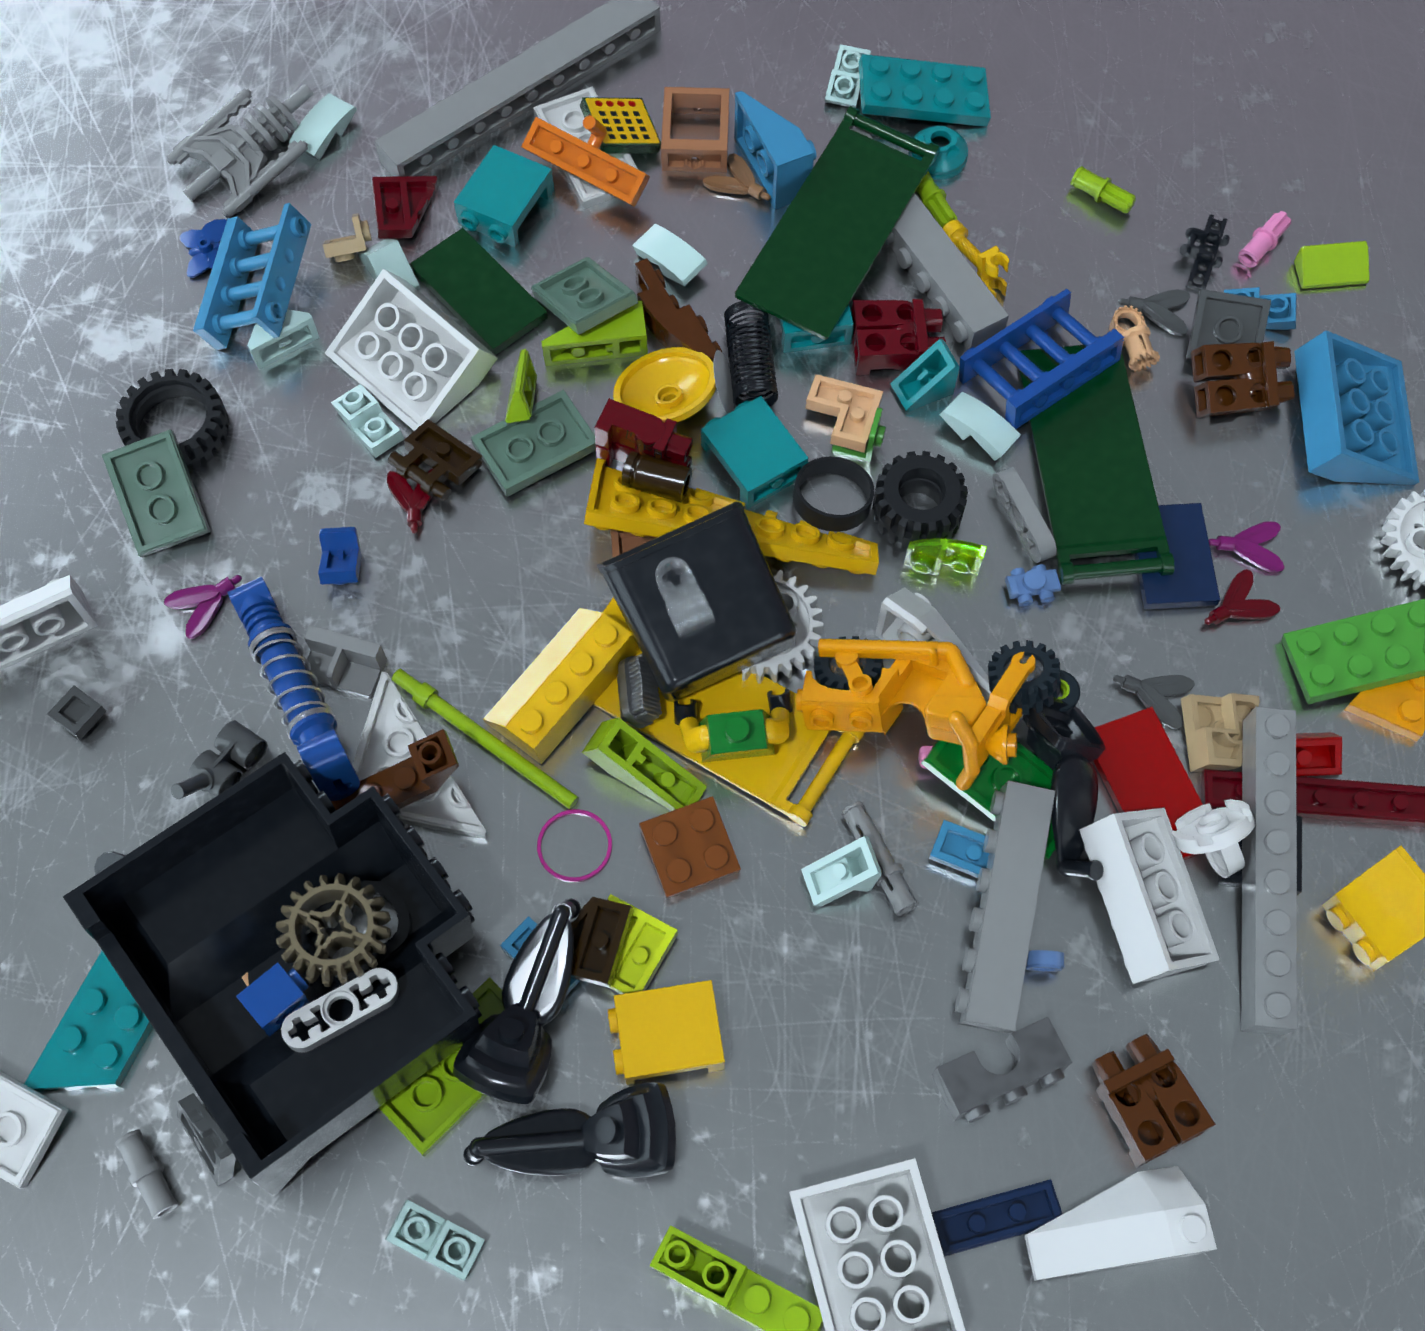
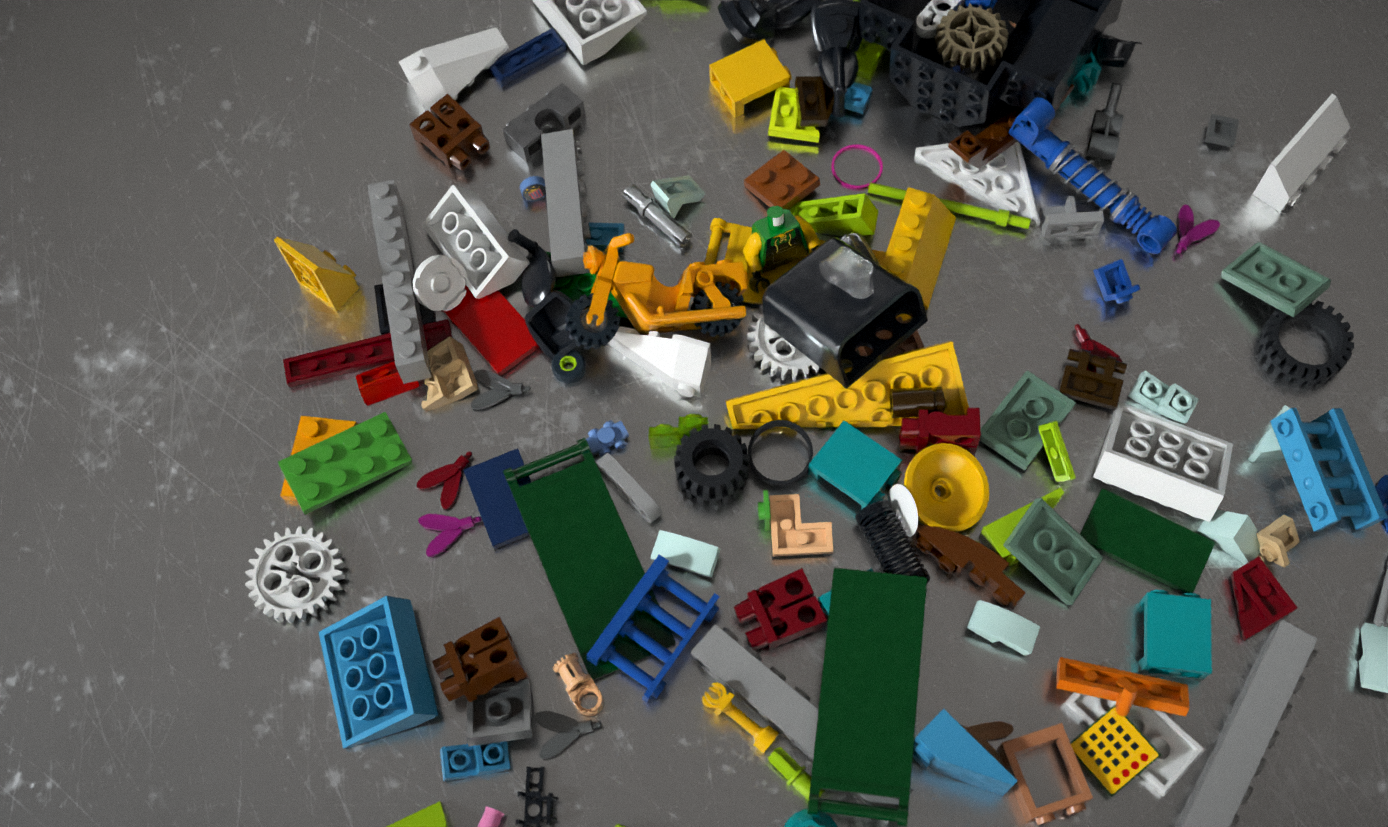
camera: 165 degrees right, 0 degrees up
teal slope [890,339,960,412] -> none

